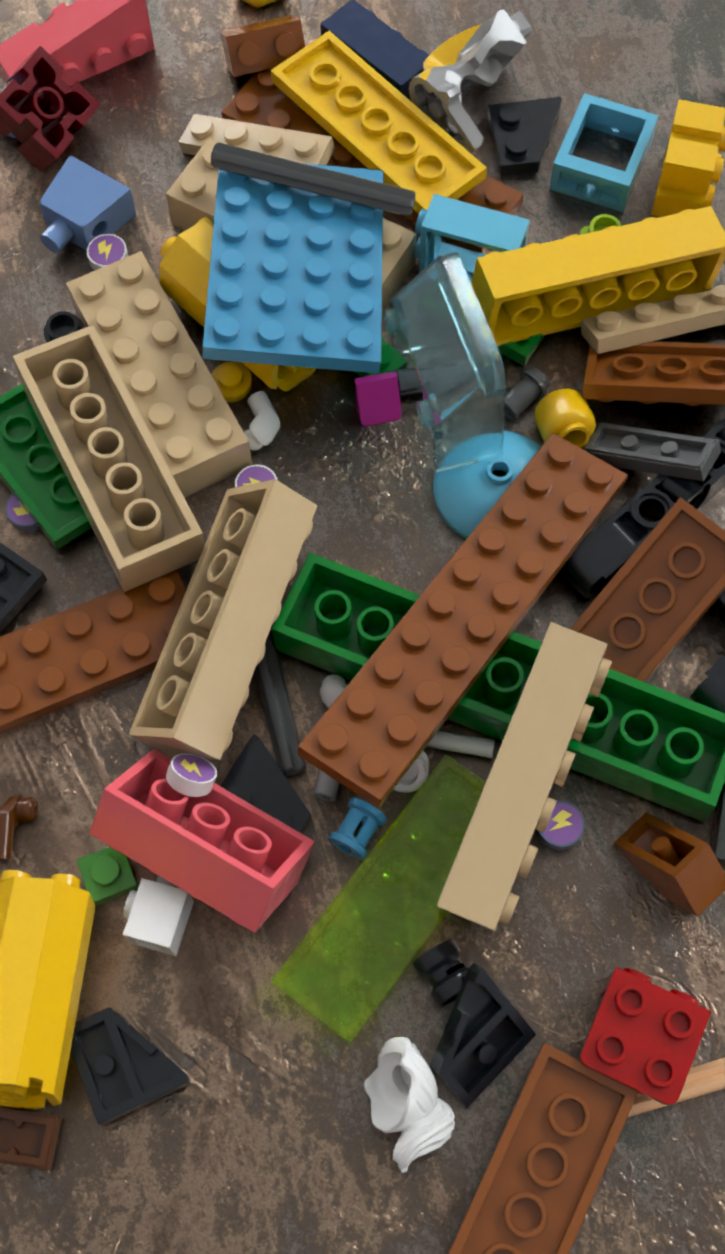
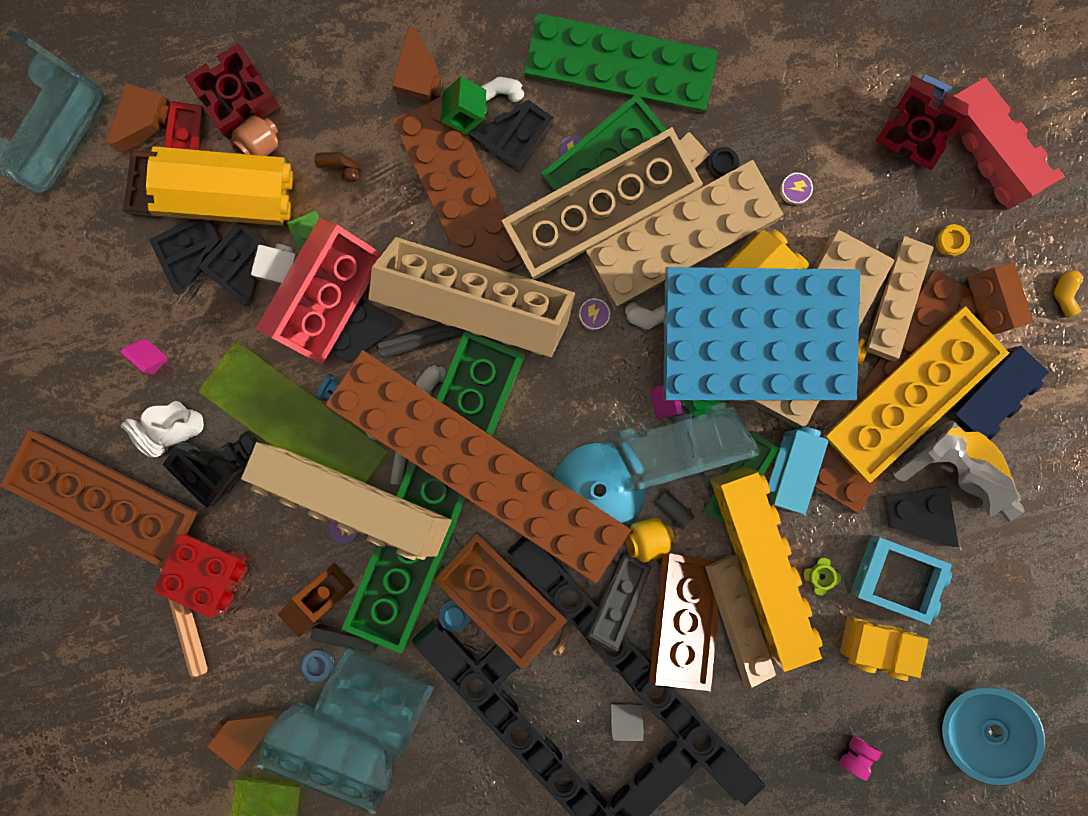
camera: 85 degrees right, 20 degrees up
medium blue torso [40,155,136,253] -> none
tile [166,753,217,797] -> none
dark grey axle [211,143,416,216] -> none
none -> dark pink slope [120,339,167,375]
none -> black wing [198,222,266,307]
none -> dark azure plate [439,600,470,632]
none -> yellow tile [935,224,970,257]

